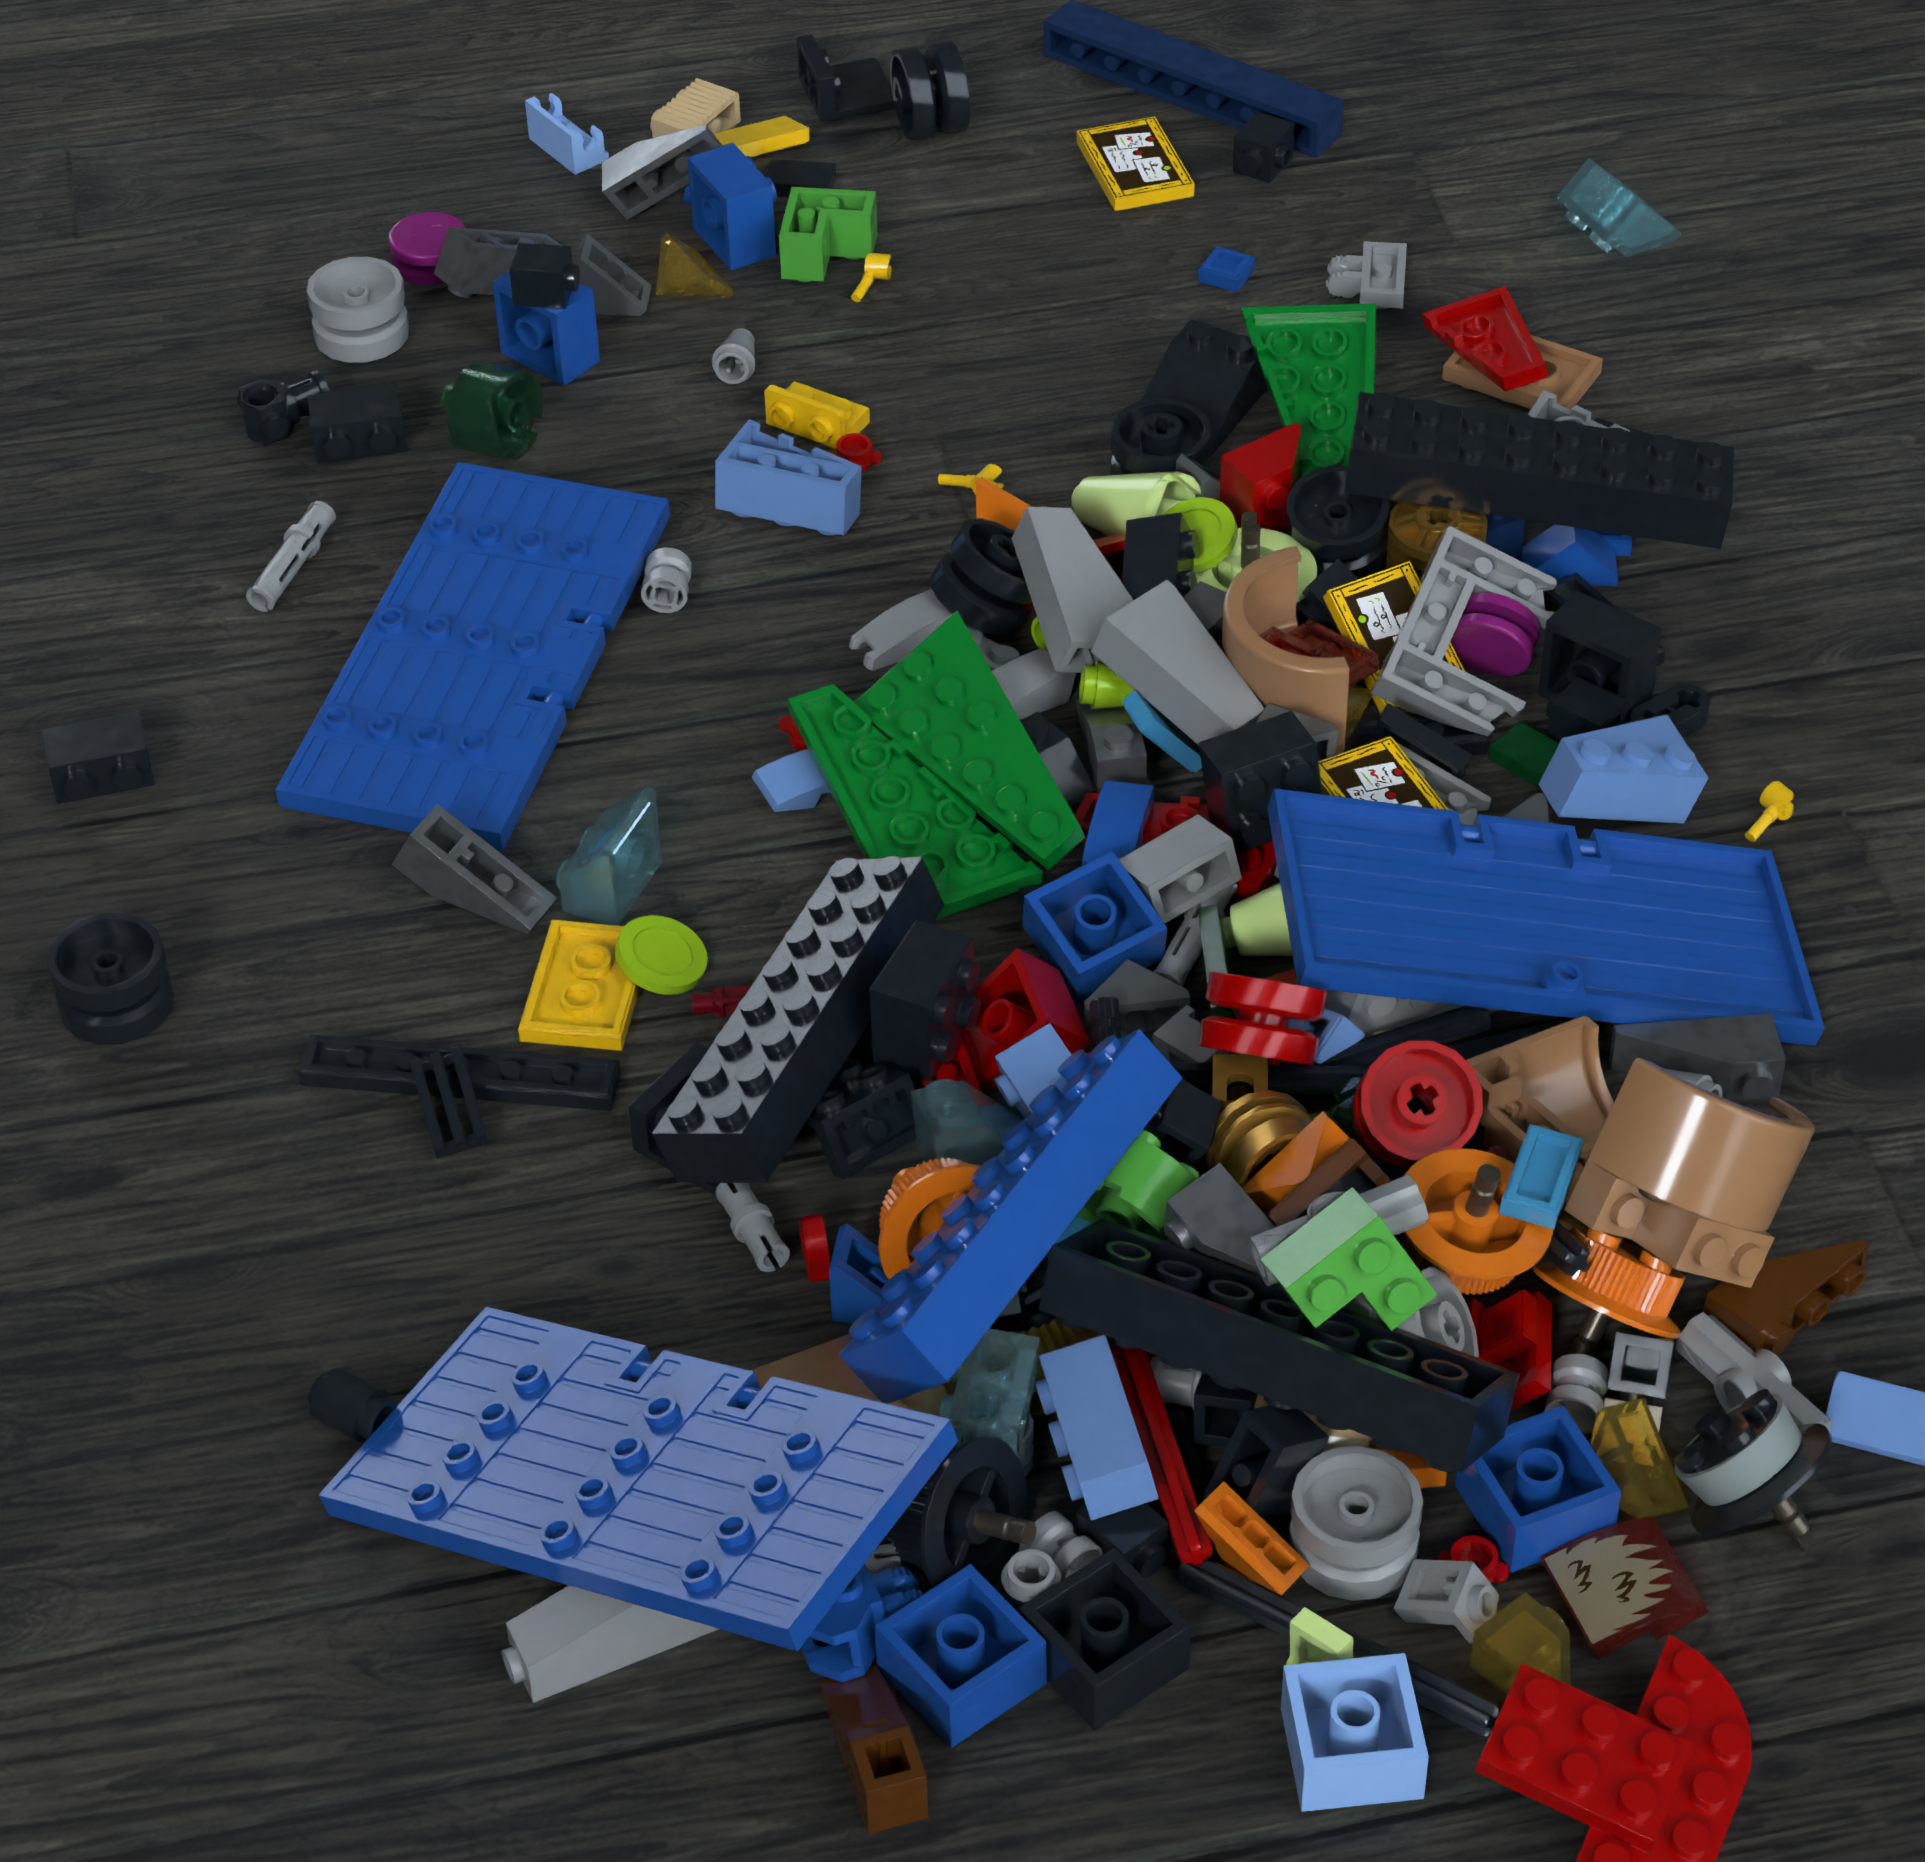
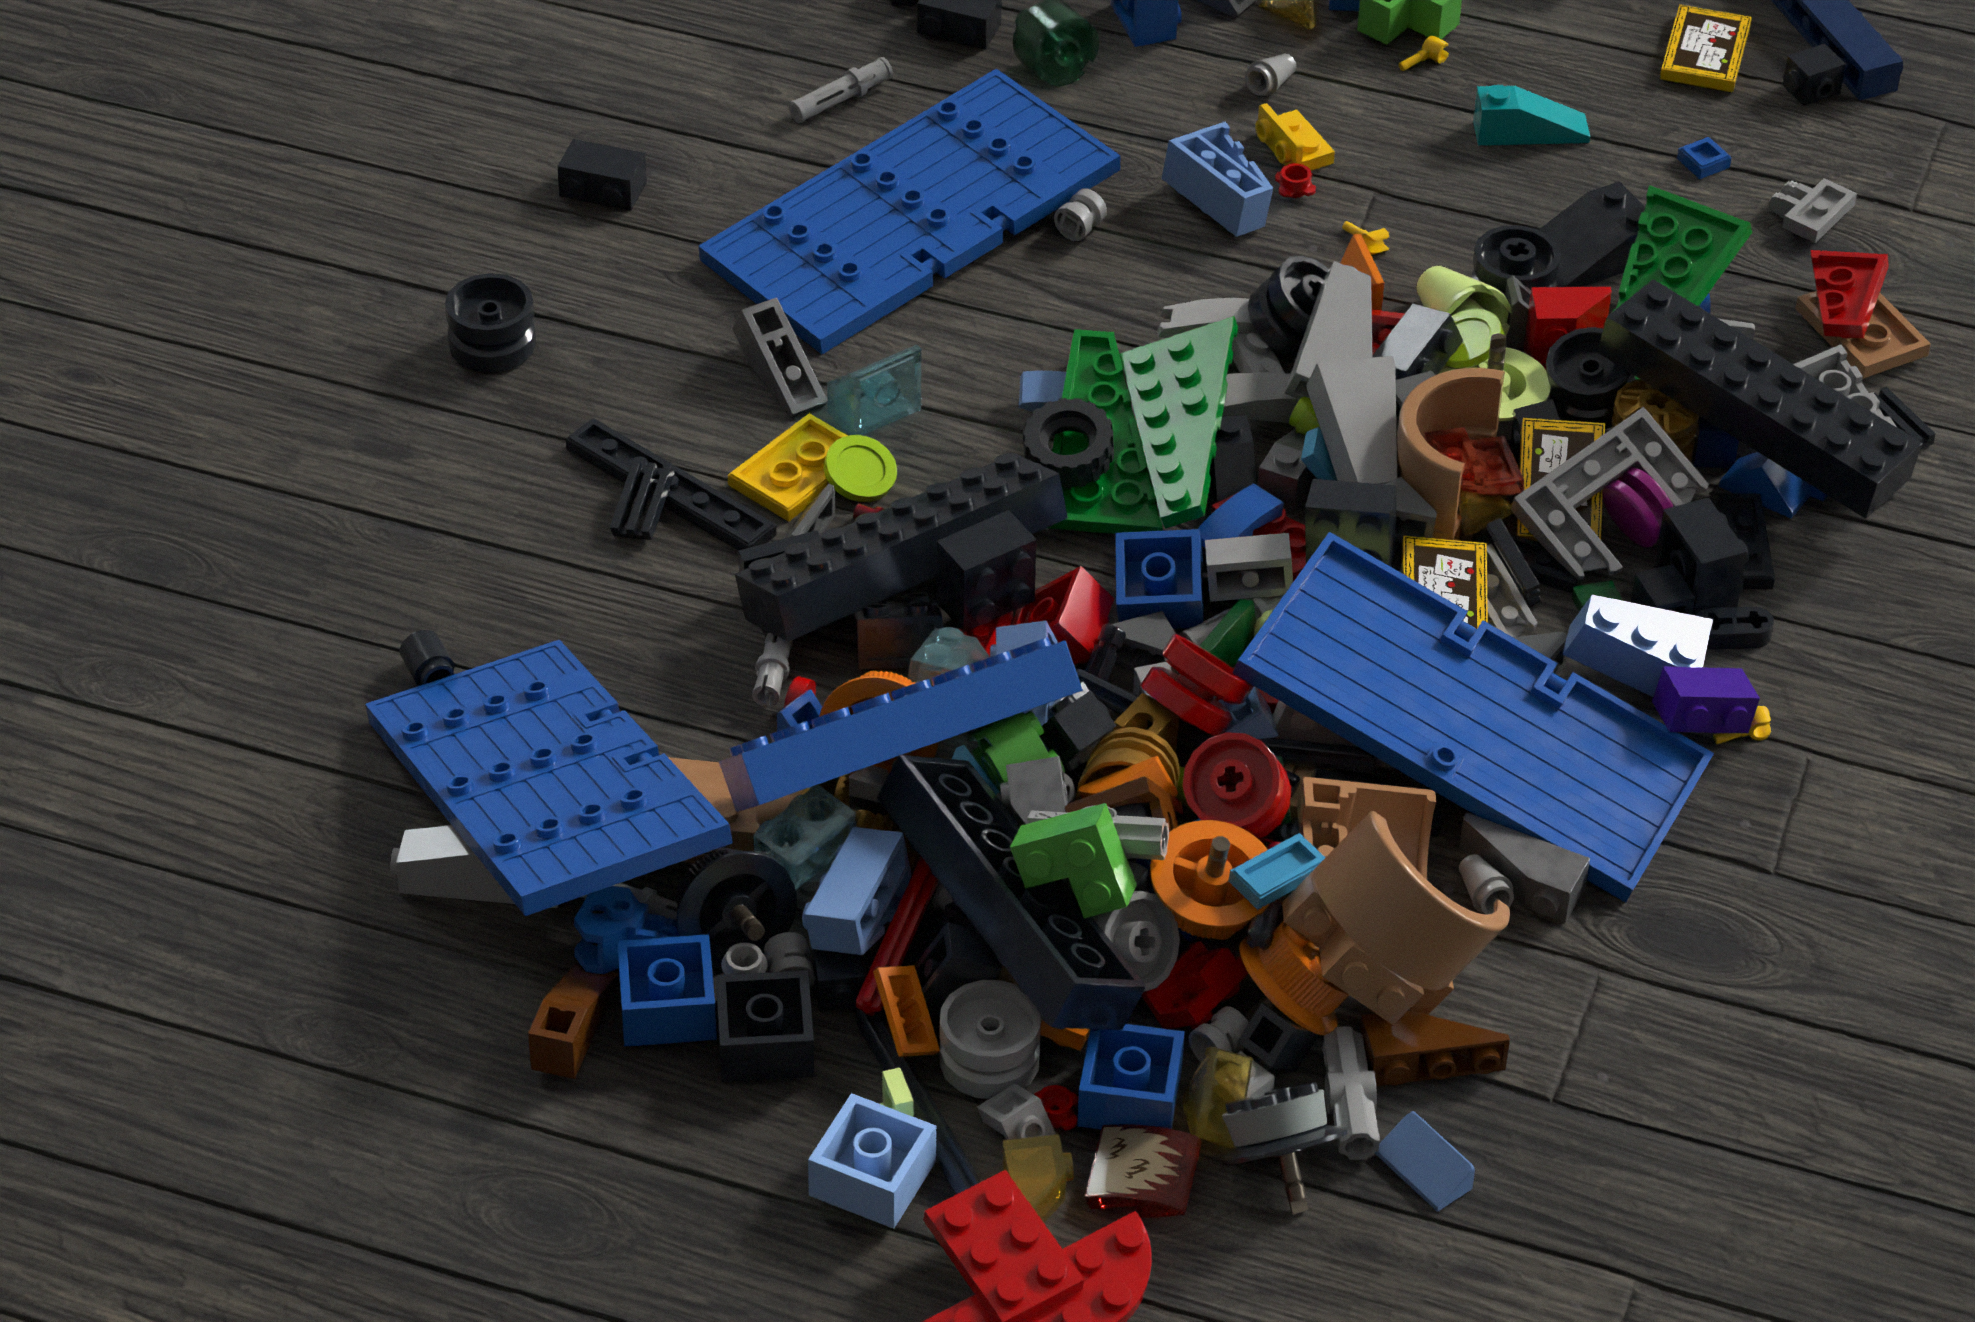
camera: 30 degrees right, 0 degrees up
none -> dark grey slope [784,484,835,539]
none -> black tyre [1023,398,1114,489]
none -> teal slope [1473,85,1590,146]
none -> dark purple brick [1652,666,1760,734]

